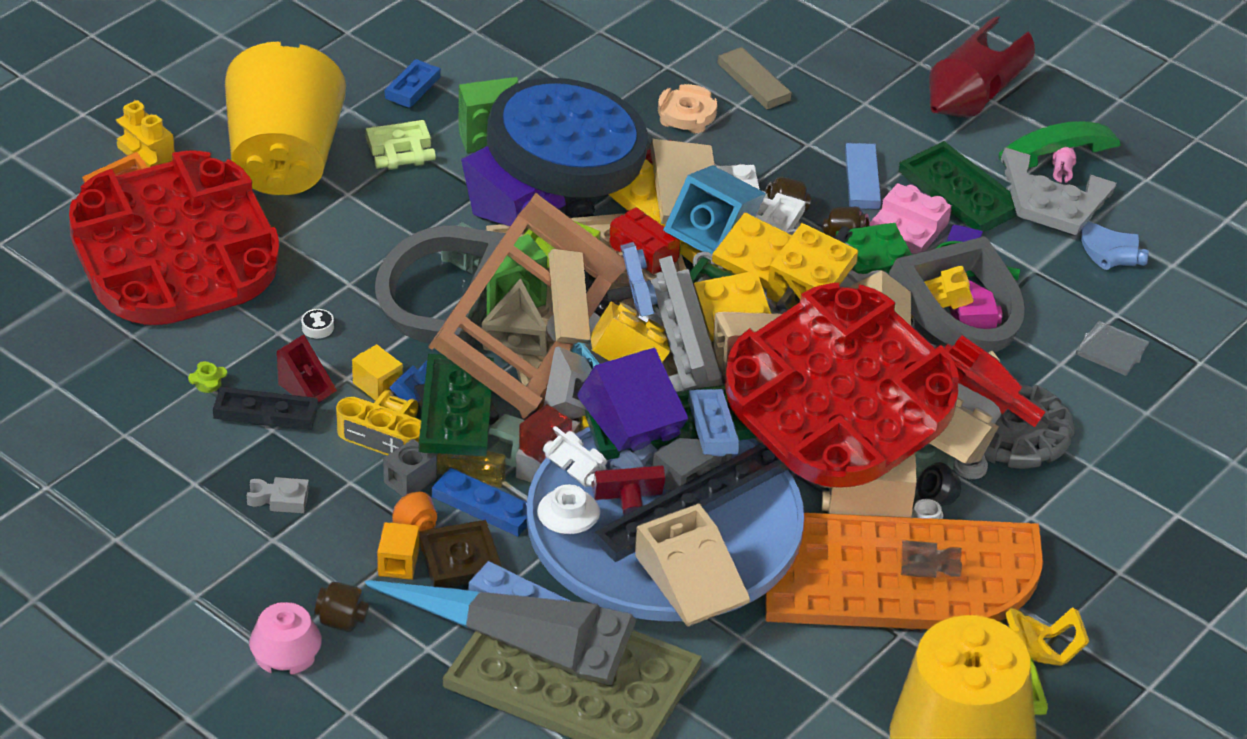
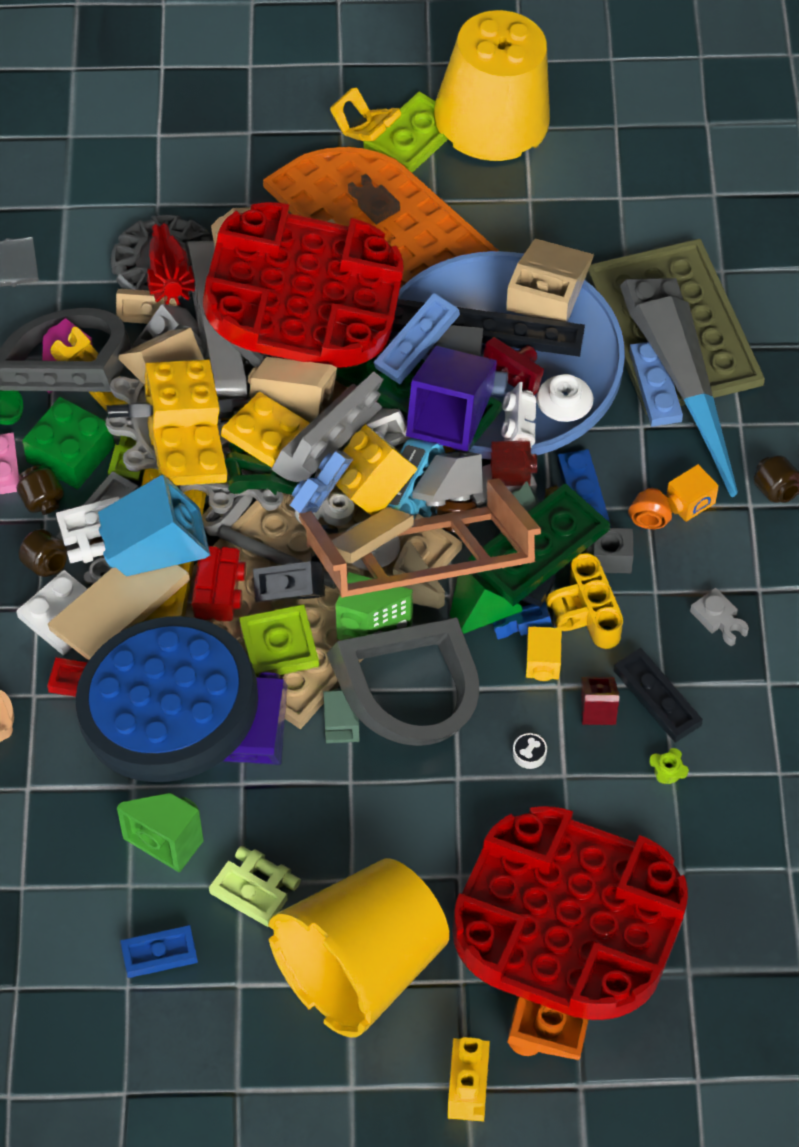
camera: 130 degrees left, 15 degrees up
dark brown plate [419,520,502,588] -> none

